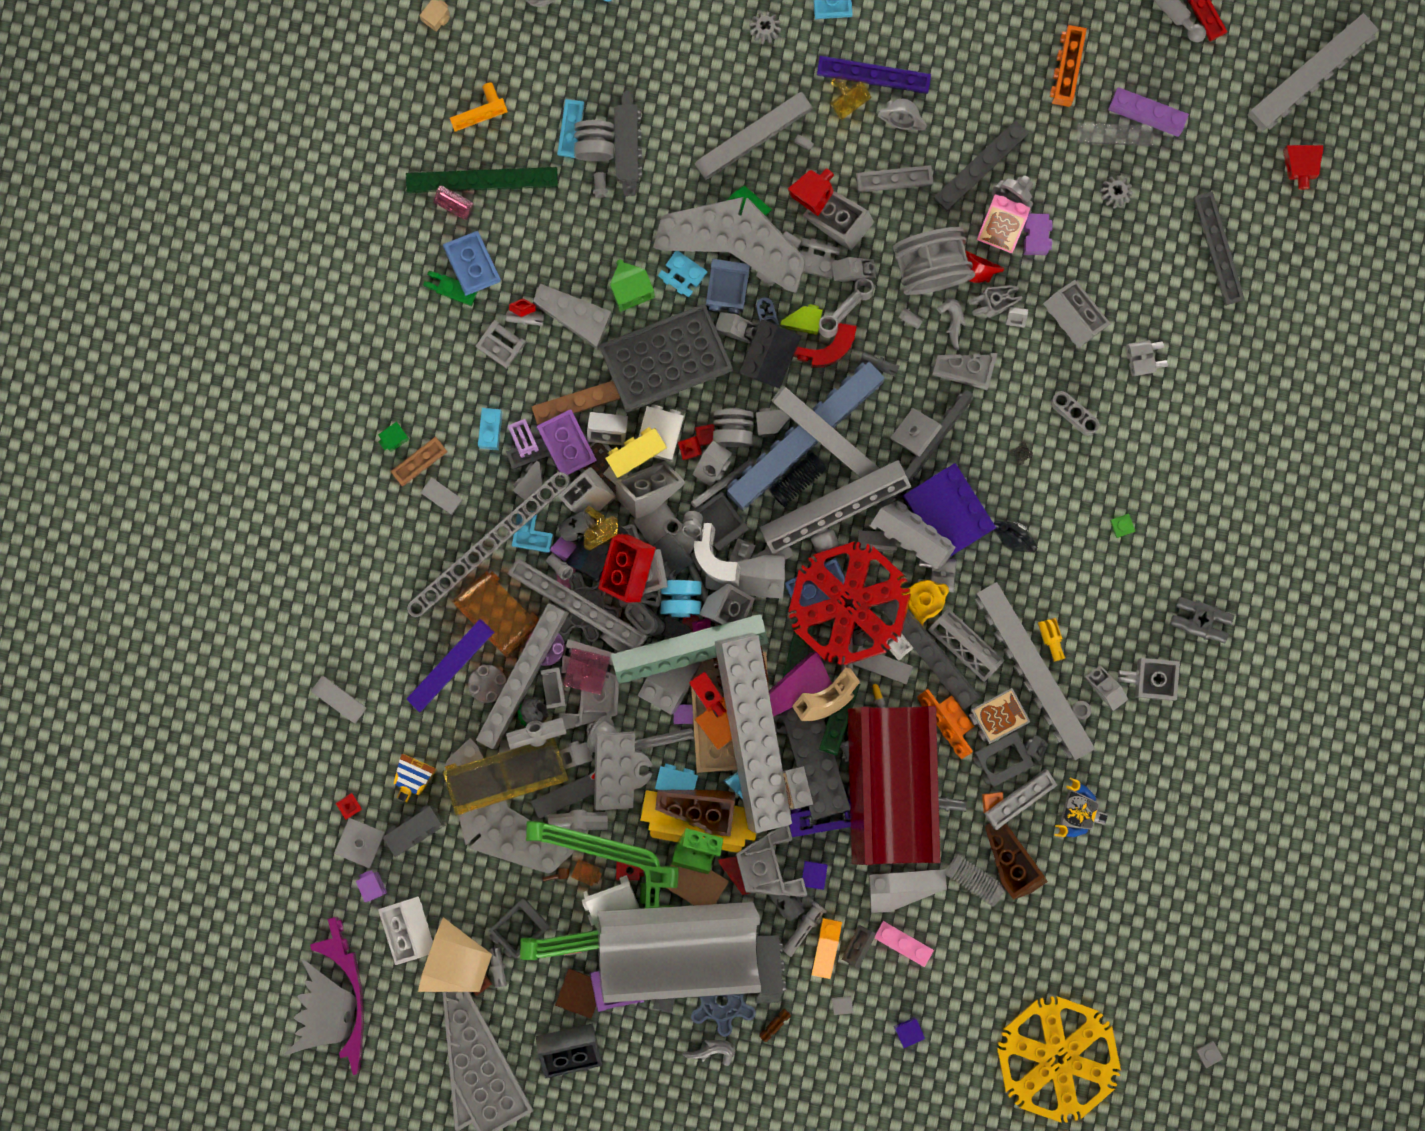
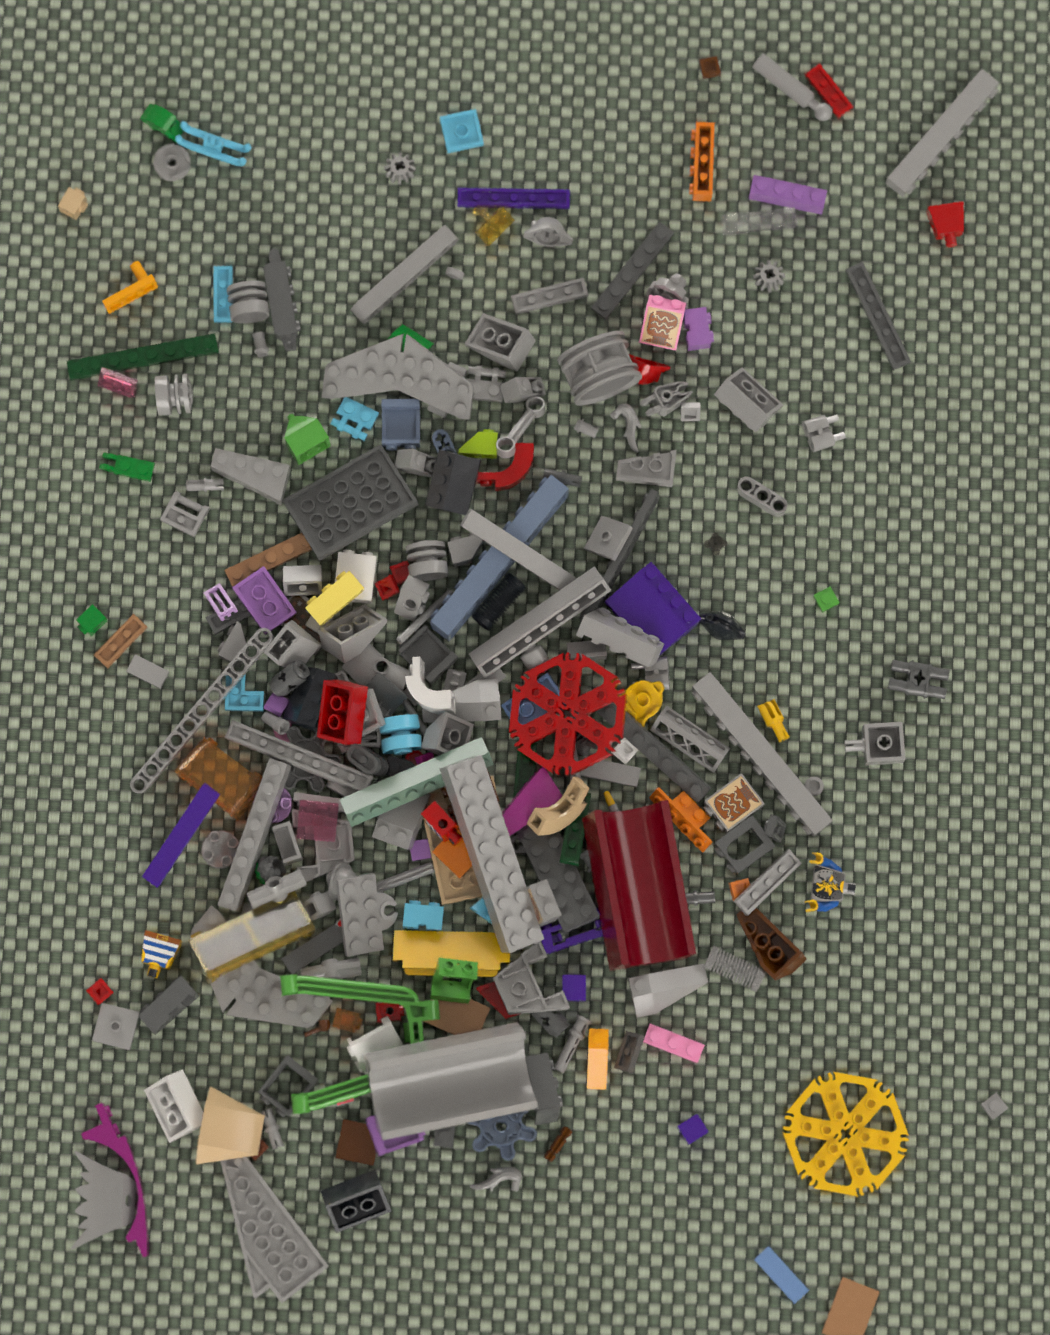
camera: 10 degrees left, 5 degrees down
light grey beam [311,675,367,724] -> none
medium lavender brick [356,870,387,902] -> none
medium blue tile [443,231,501,296] -> none
medium azure brick [478,408,503,450] -> none
red tile [509,298,536,317] -> none
clear yellow plate [584,506,618,551] -> none
reddish brown wedge [655,790,735,837] -> none
light grey wheel [682,511,703,538] -> none
red torso [788,168,834,216] -> none
light grey piece [832,996,853,1015] -> none
light grey slope [1085,666,1128,711] -> none
none -> light grey wheel [155,373,193,416]

